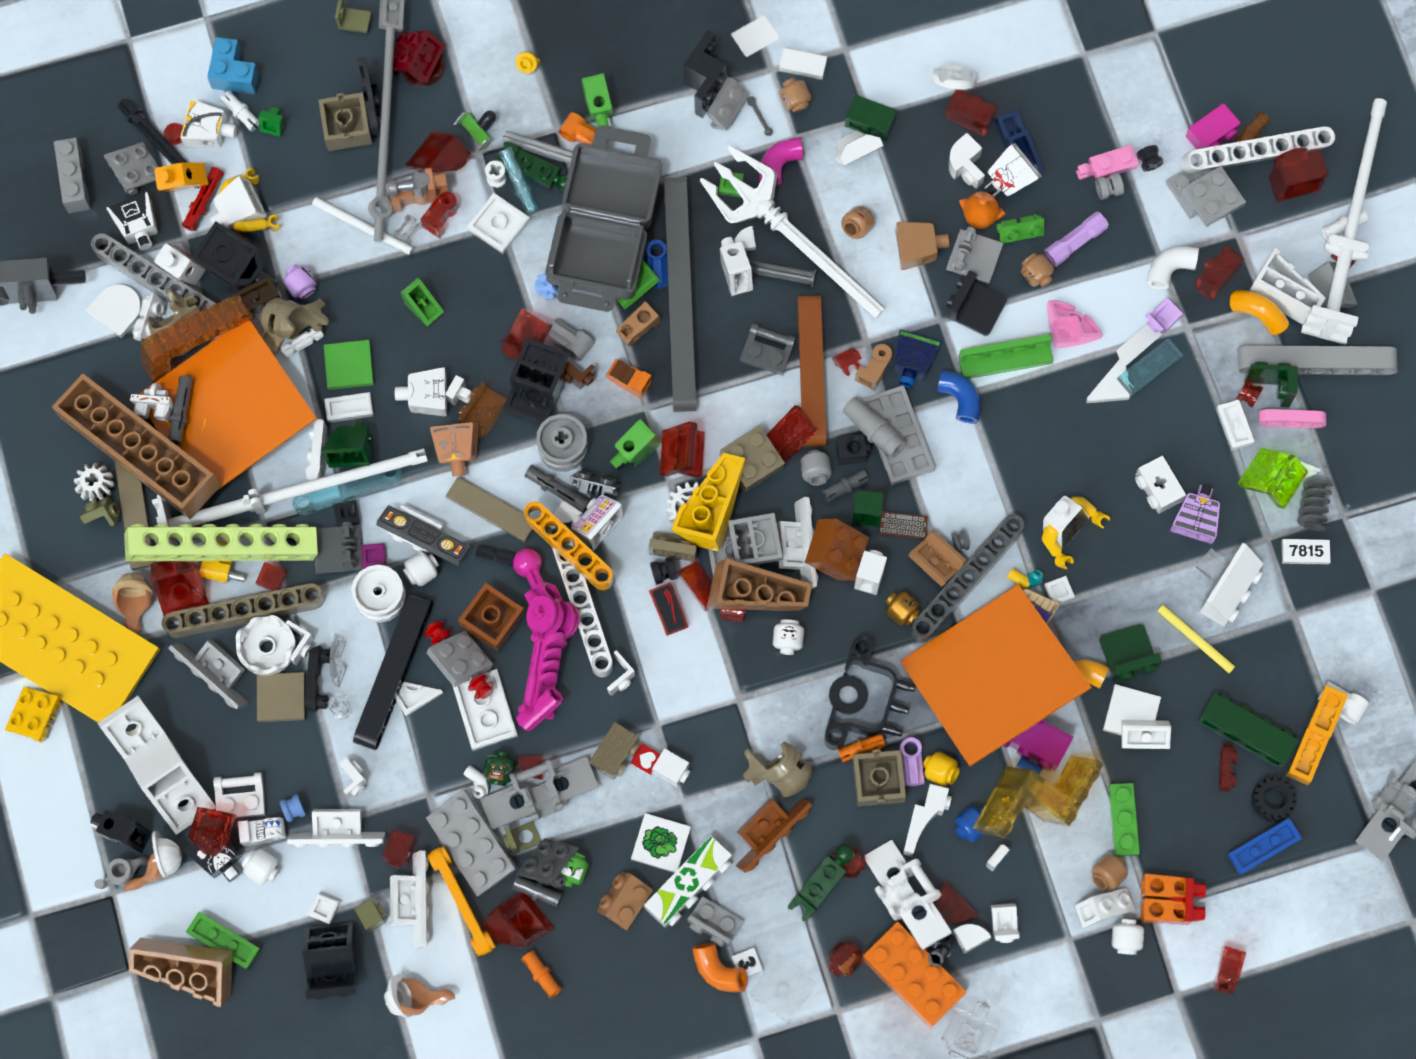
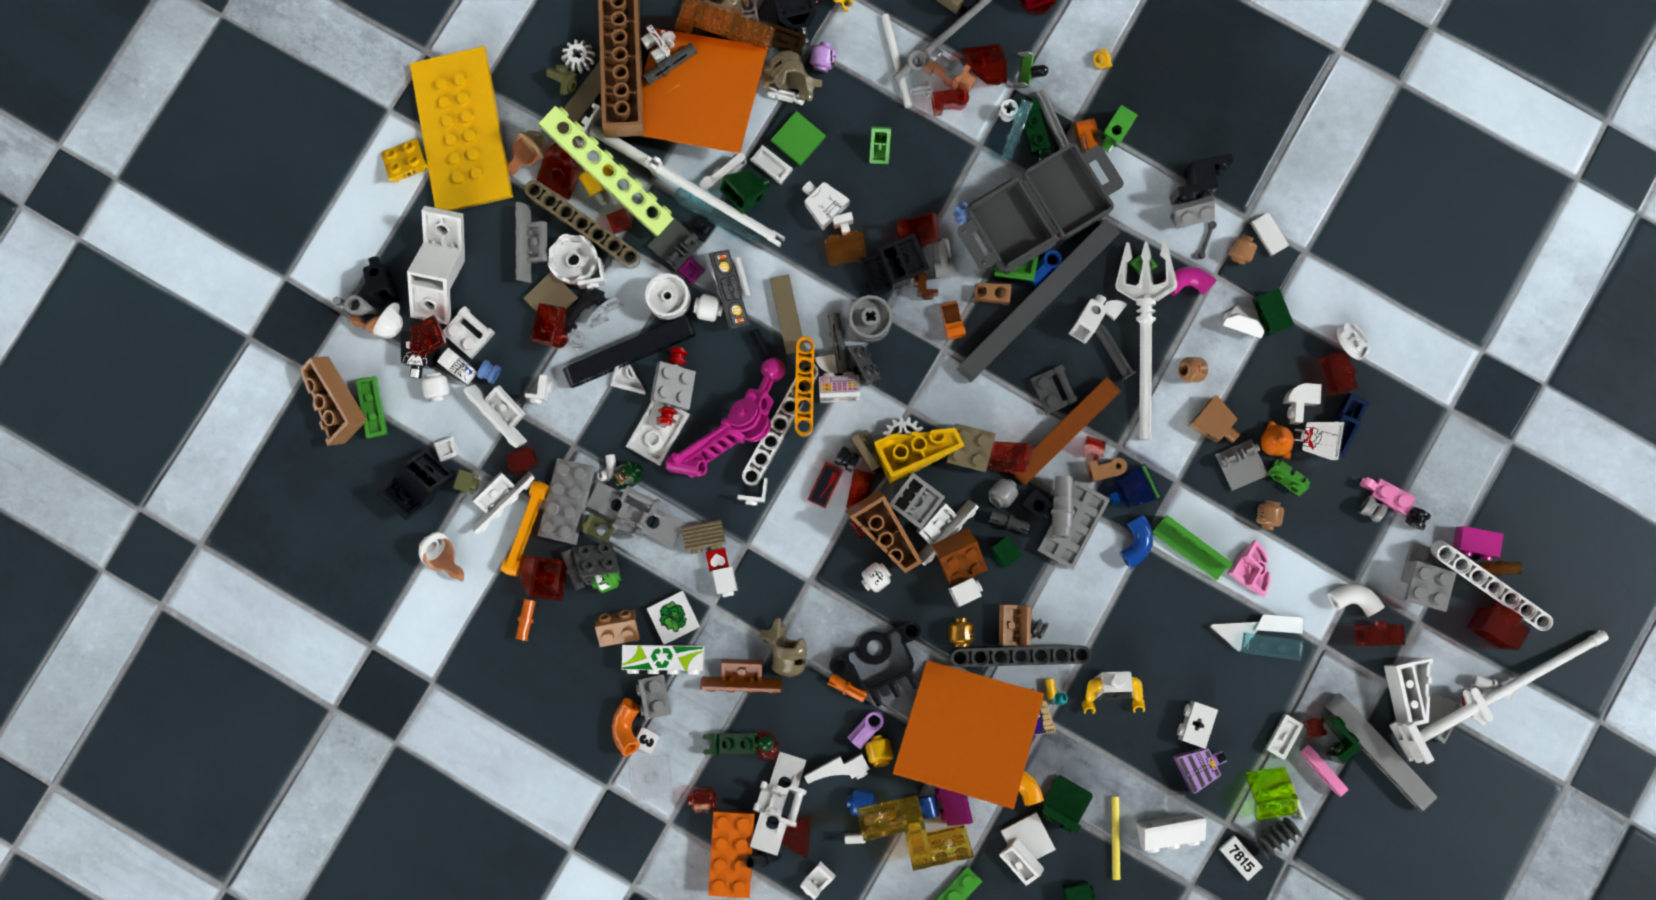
camera: 45 degrees right, 10 degrees up
nougat torso [430,422,479,477] -> none
dark orange brick [458,582,526,653] -> none
white tile [467,193,530,254] -> none
clear red tile [518,756,543,781] -> none
bright green torso [610,419,662,471] -> none
clear red bracket [660,421,705,478] -> none
white sticker [731,15,780,57] -> none
dark tan brick [852,749,906,807] -> none
tile [879,511,928,541] -> none
black bracket [946,270,1007,336] -> none
white brick [952,924,991,954] -> none
lavender axle [1044,211,1109,267] -> none
white tile [1044,576,1075,604] -> none
lavender bracket [1145,297,1184,333] -> none
light orange cylinder [1230,290,1289,335] -> none
none -> clear red slope [530,303,569,348]

